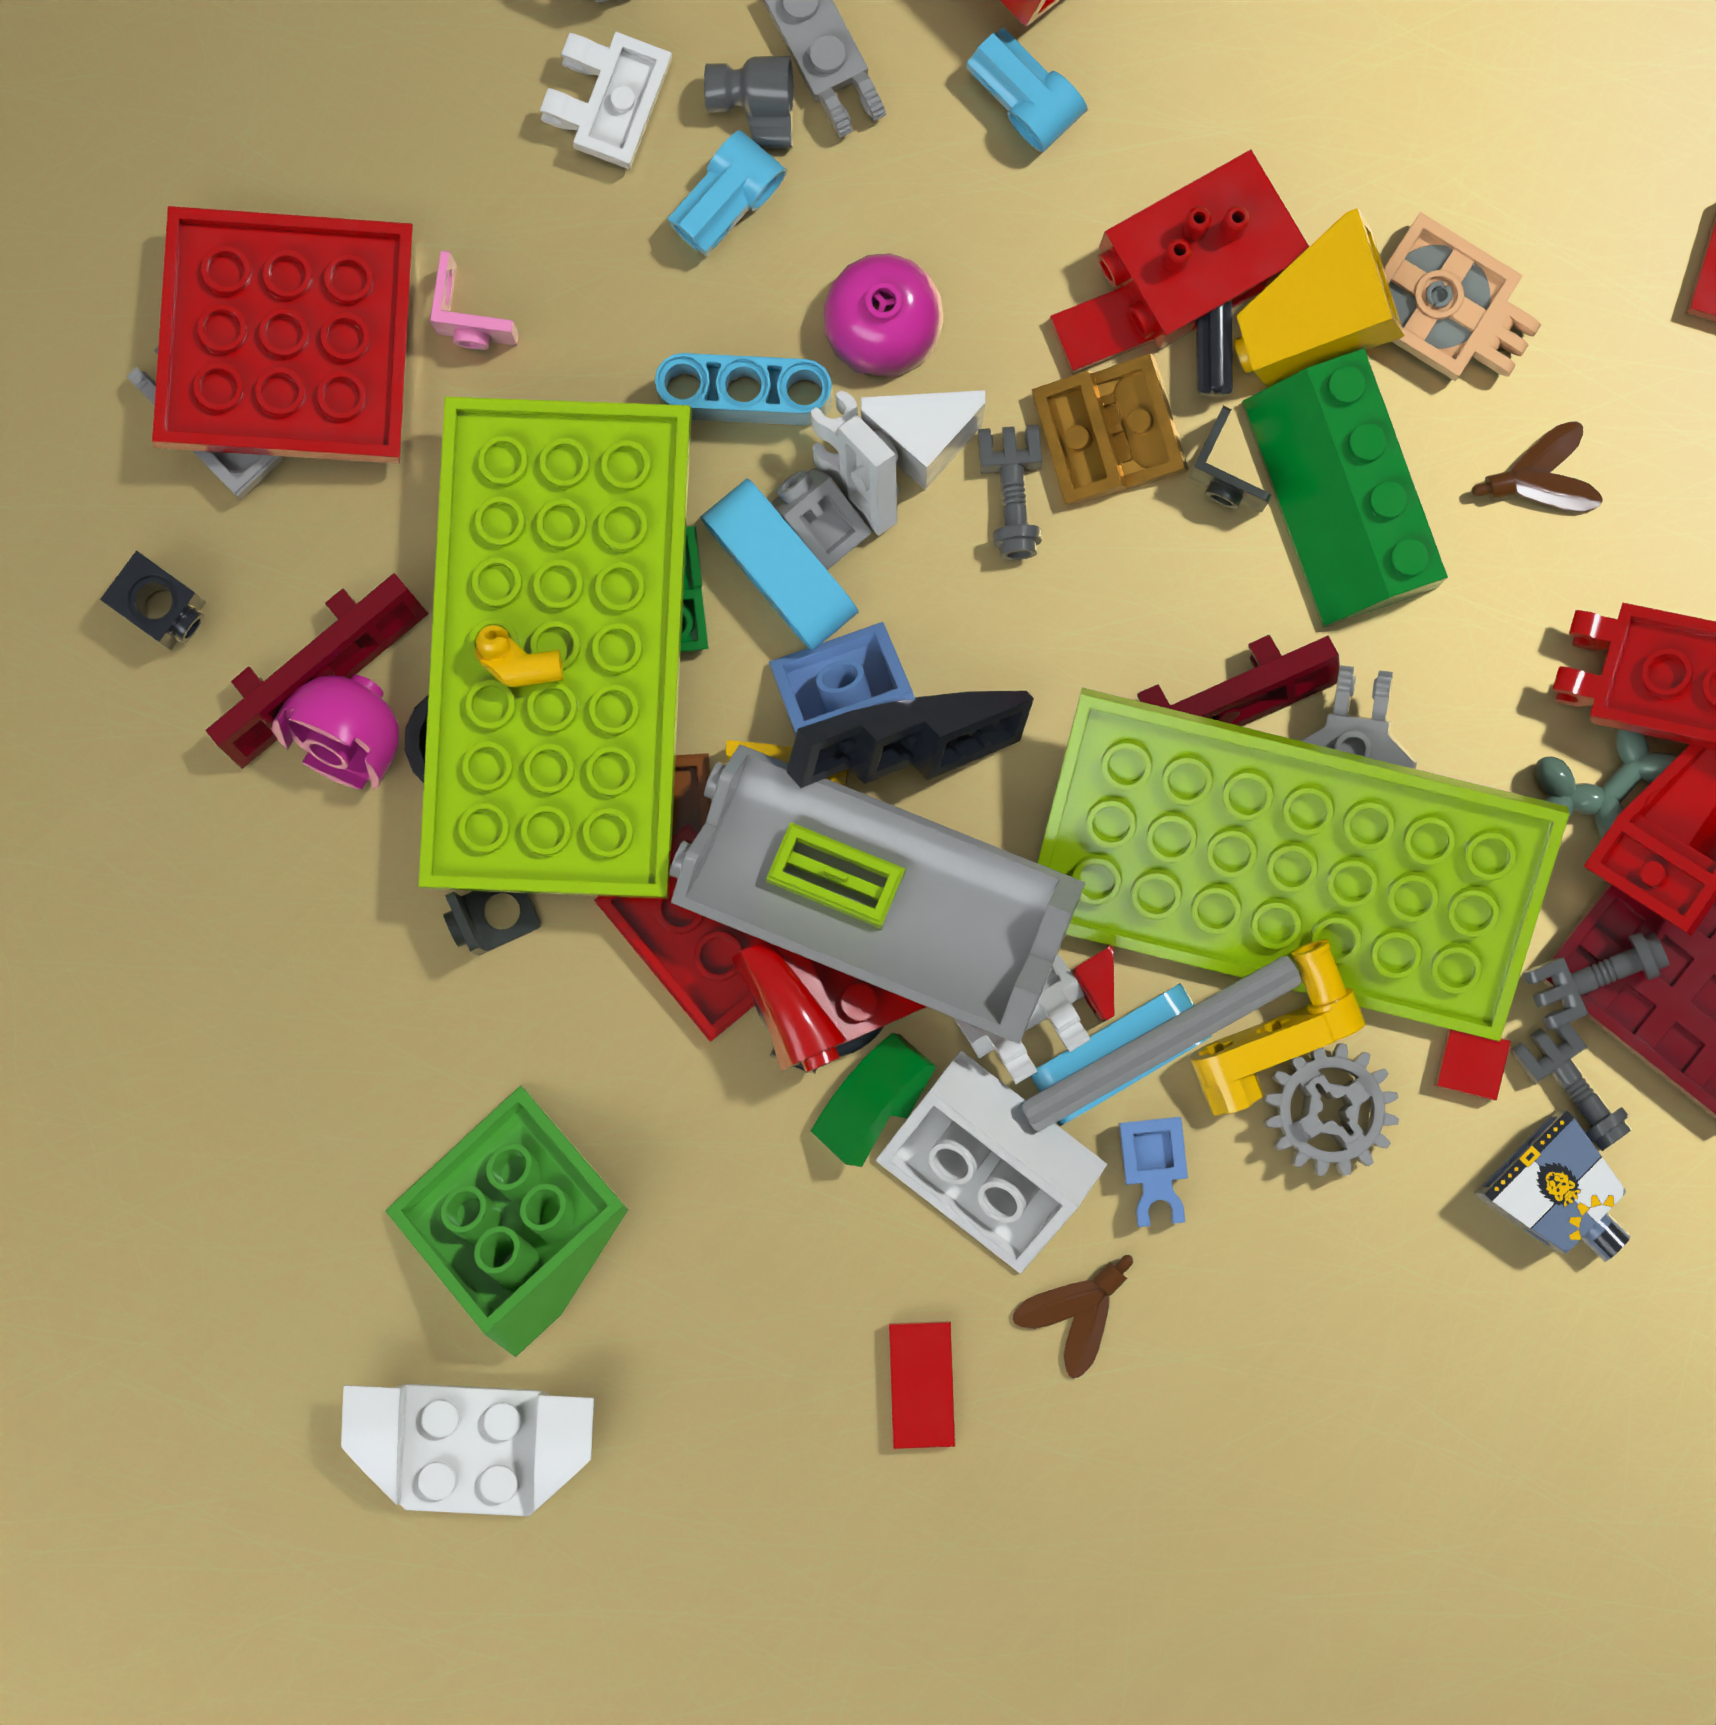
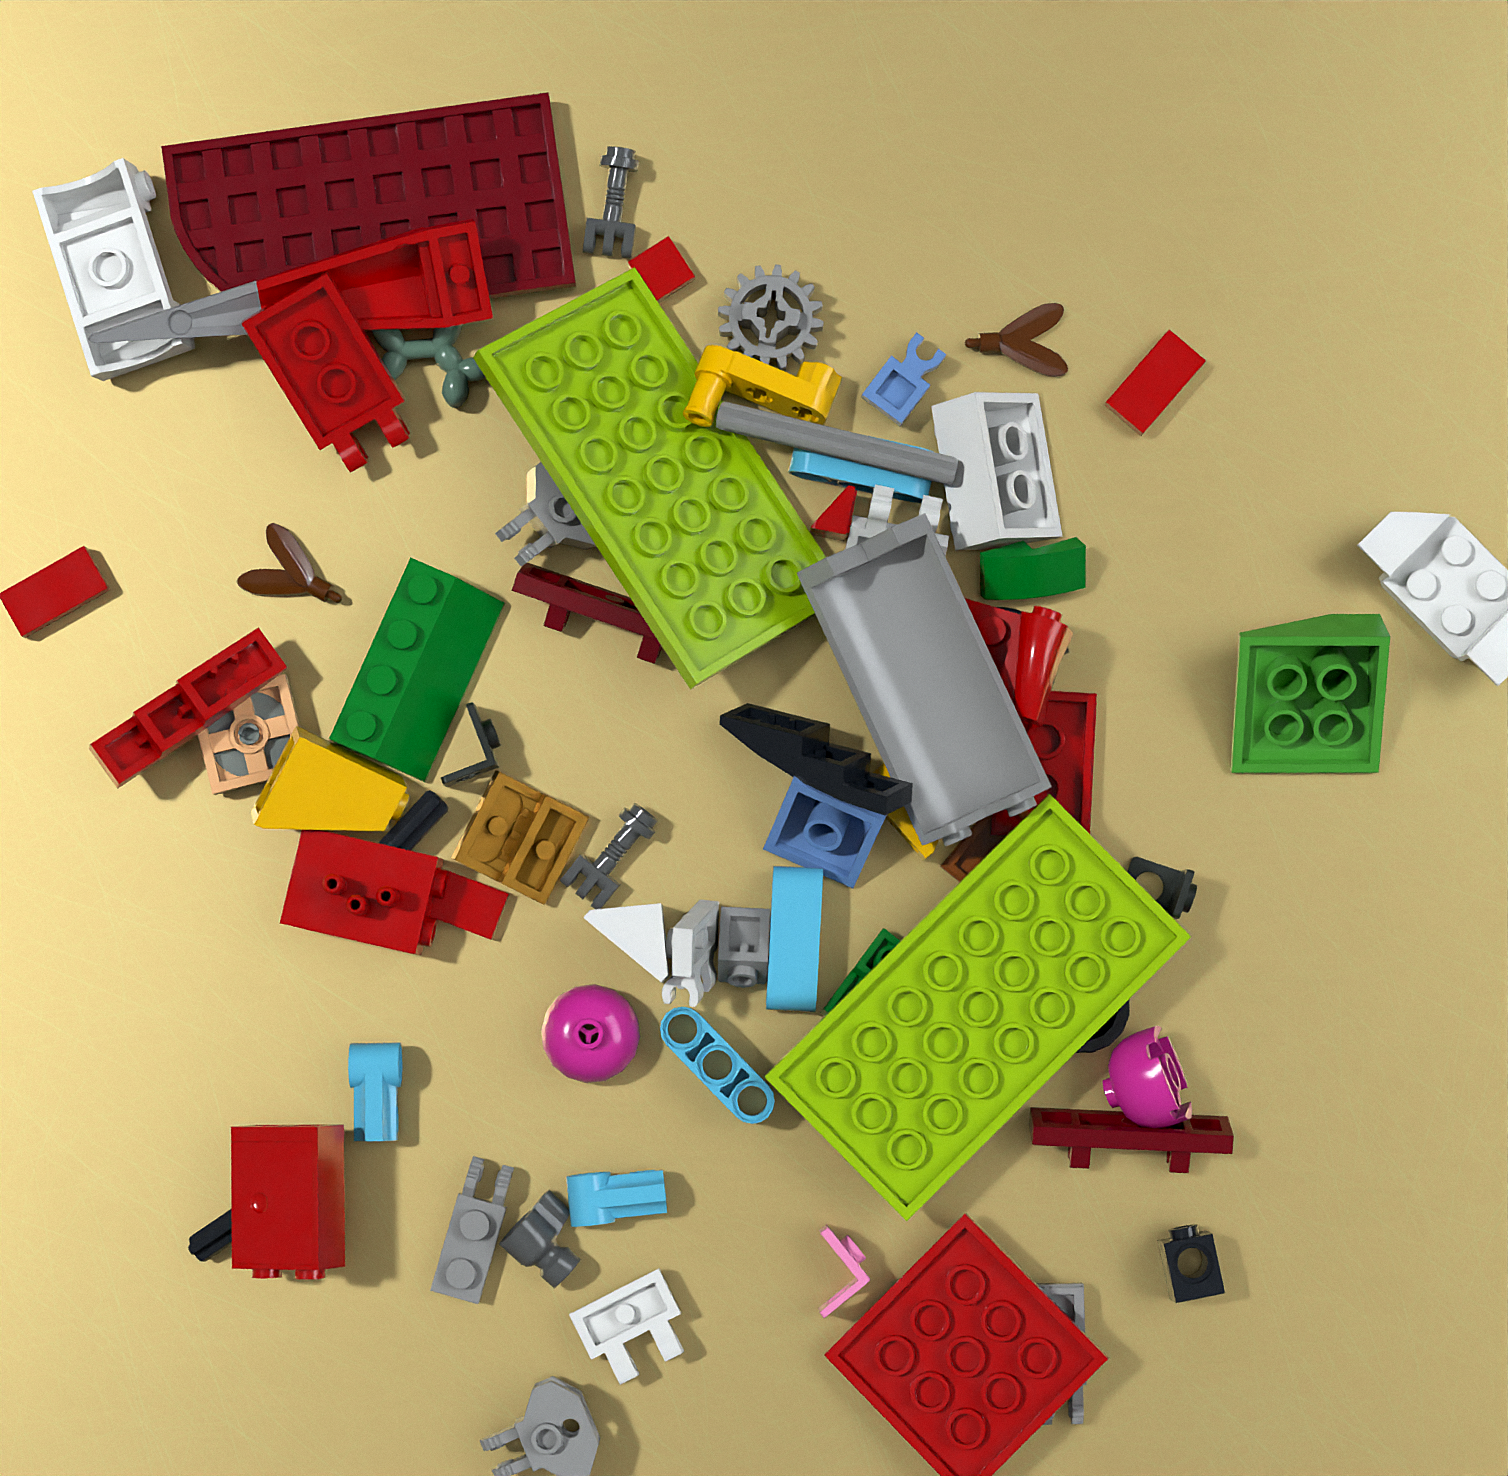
camera: 145 degrees left, 0 degrees up
yellow arm [475,625,564,687] -> none
lime tile [766,822,906,929] -> none
torso [1474,1110,1631,1262] -> none
dark grey hinge [1522,931,1670,1030] -> none
none -> red slope [89,627,287,789]

